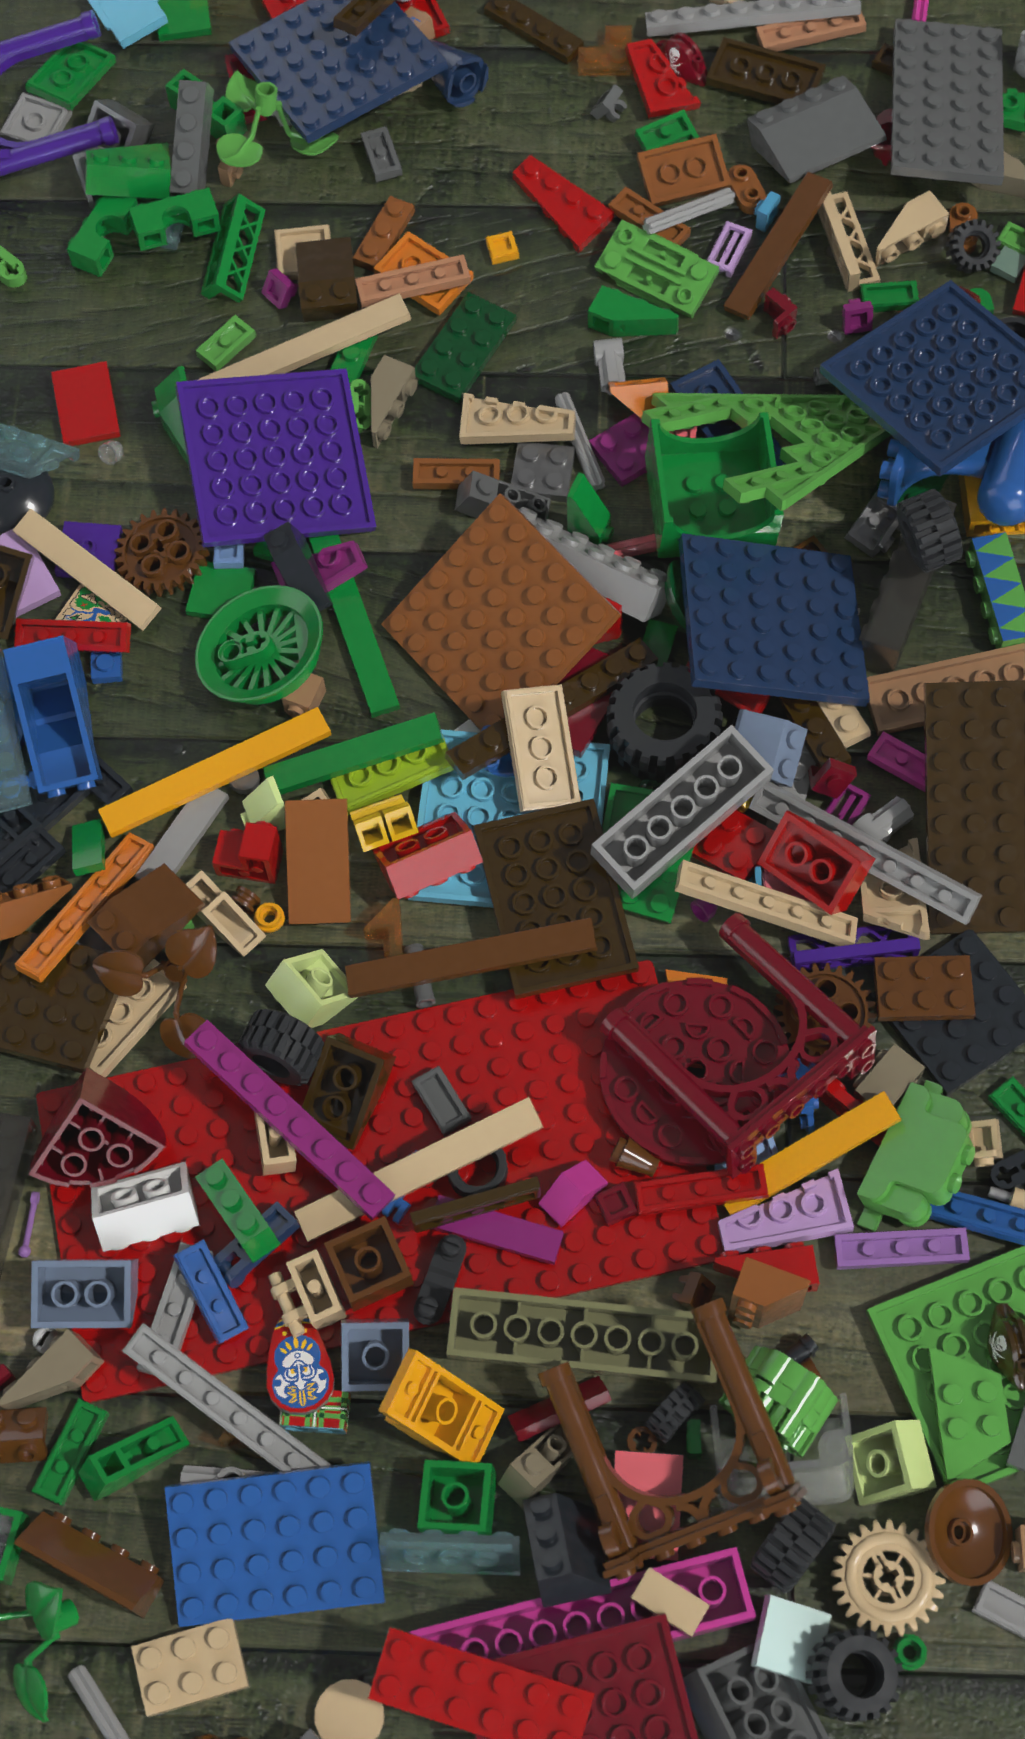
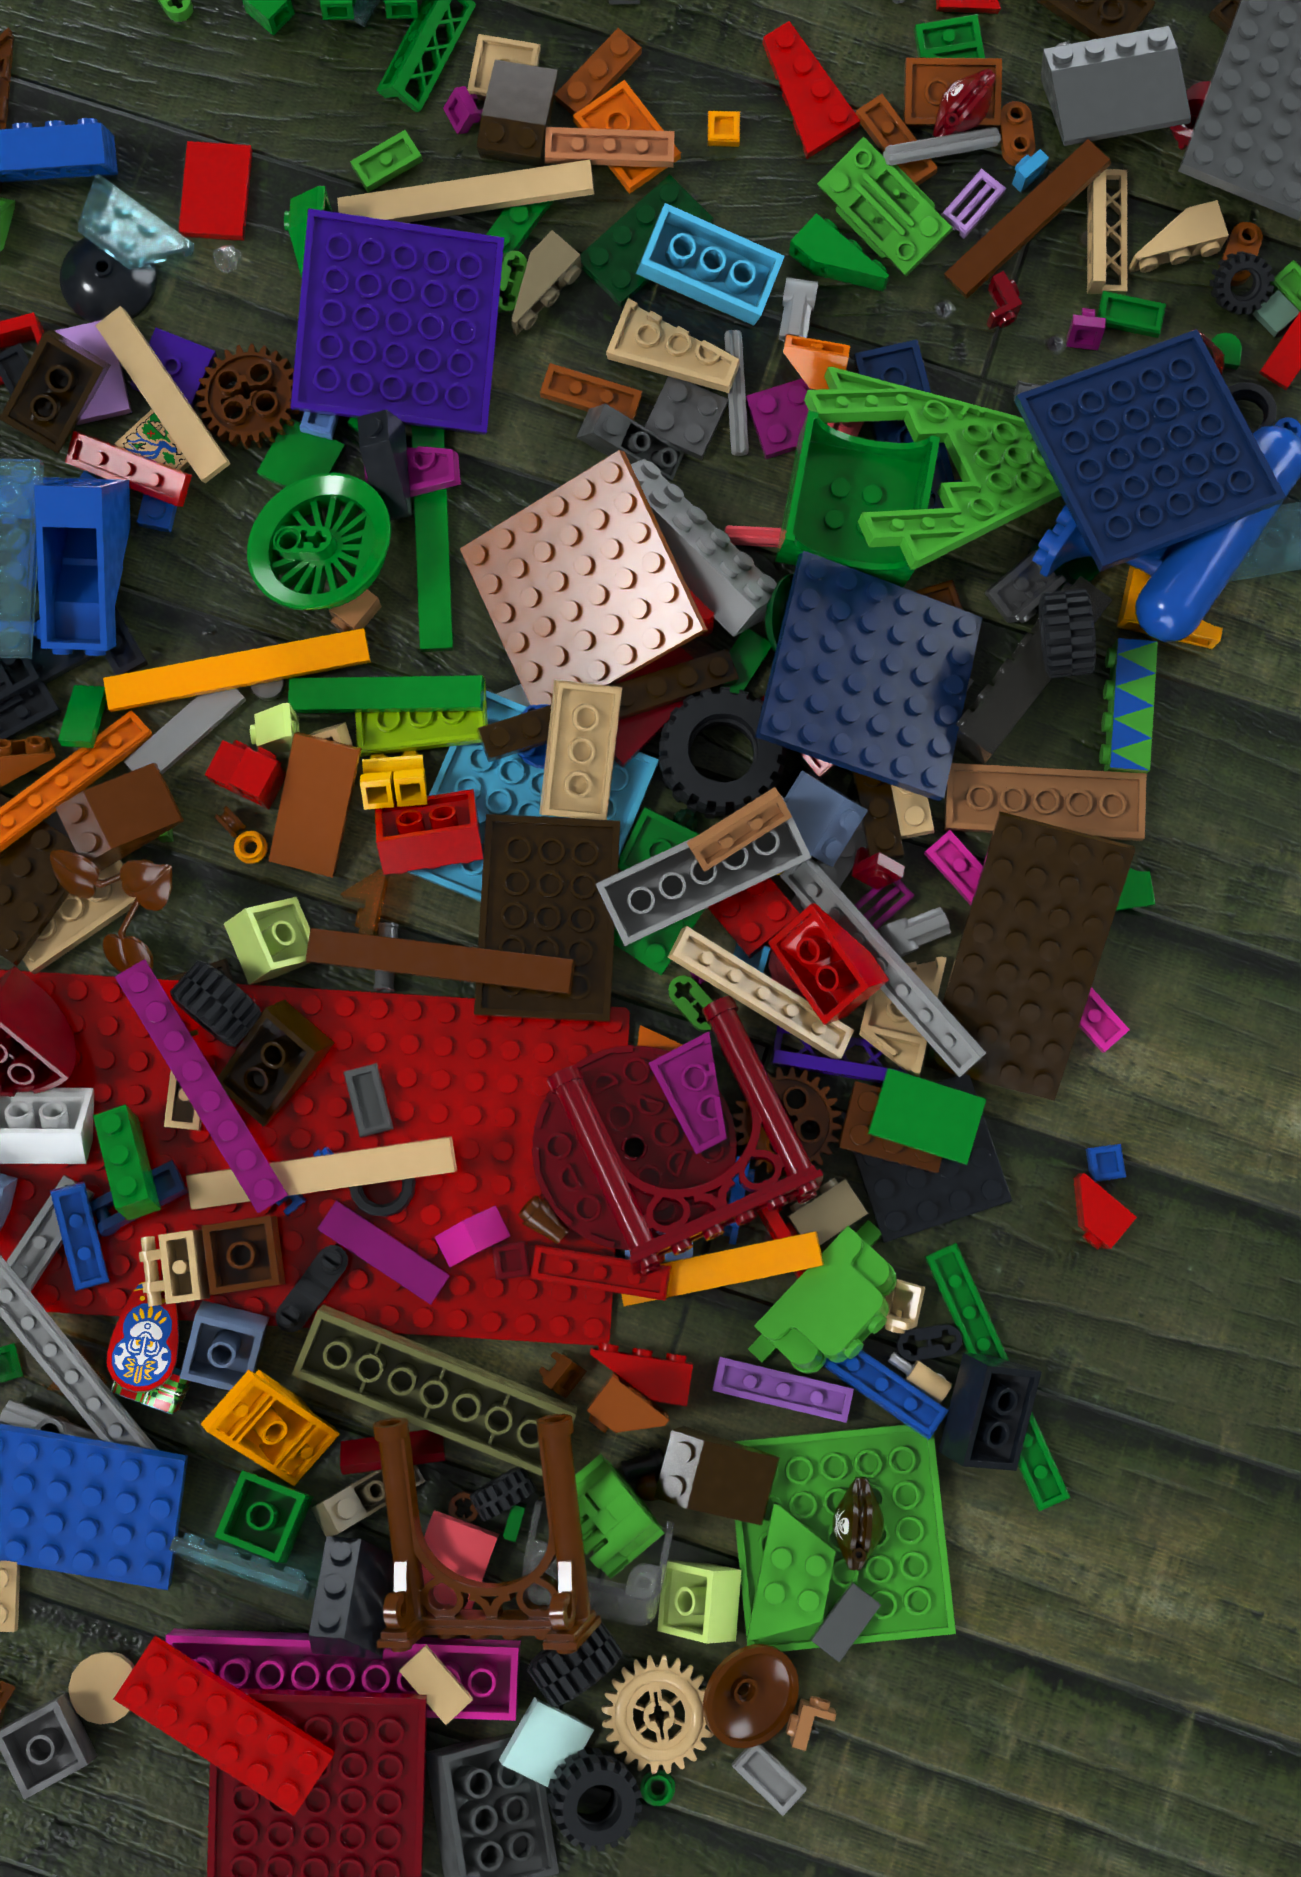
camera: 10 degrees right, 15 degrees up
tan slope [186,870,266,958] -> none
dark brown tile [410,1177,541,1233] -> none
green slope [567,472,614,546] -> none
lavender wing [718,1168,854,1253] -> none
none -> medium azure brick [636,203,785,326]
none -> magenta wing [648,1031,727,1154]
none -> dark brown slope [654,1426,780,1525]
none -> bright green beam [668,975,713,1032]
none -> medium nougat plate [686,787,792,872]
none -> green tile [867,1068,986,1165]
none -> dark red hat [933,68,996,137]

